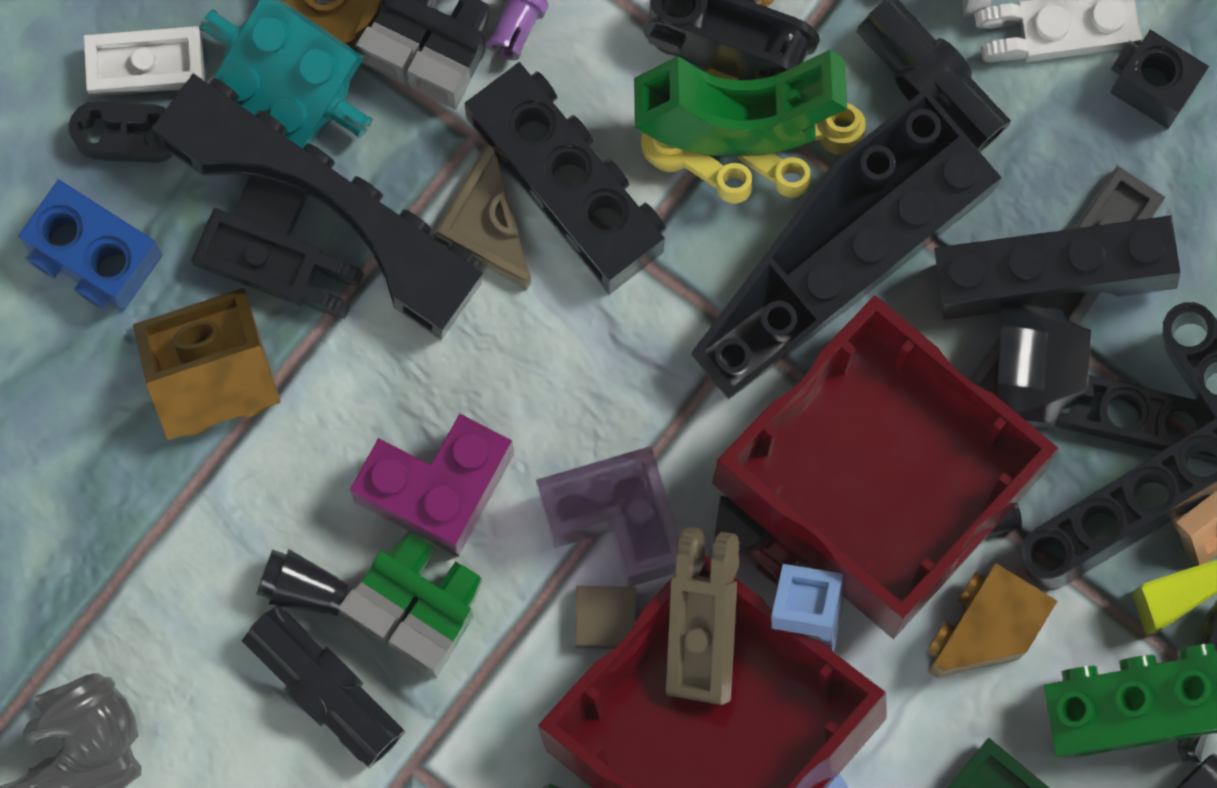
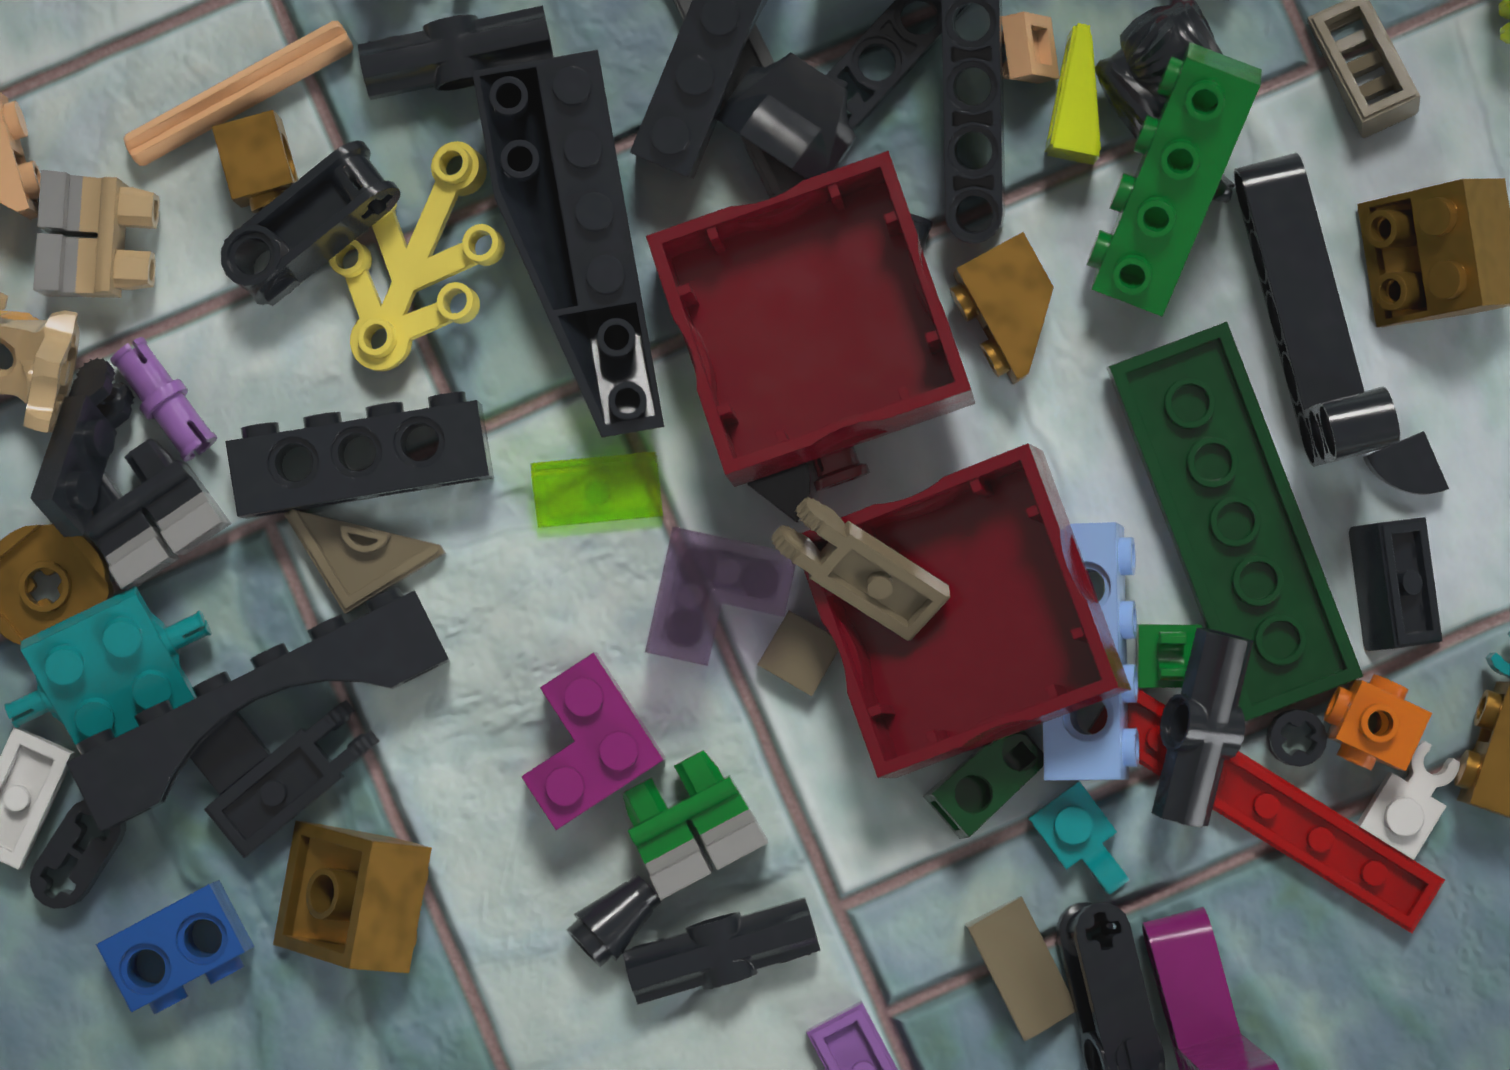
camera: 55 degrees left, 10 degrees up
green arch [634,50,847,157] -> none
light blue panel [771,564,843,652] -> none
none -> clear neon green slope [530,452,663,528]

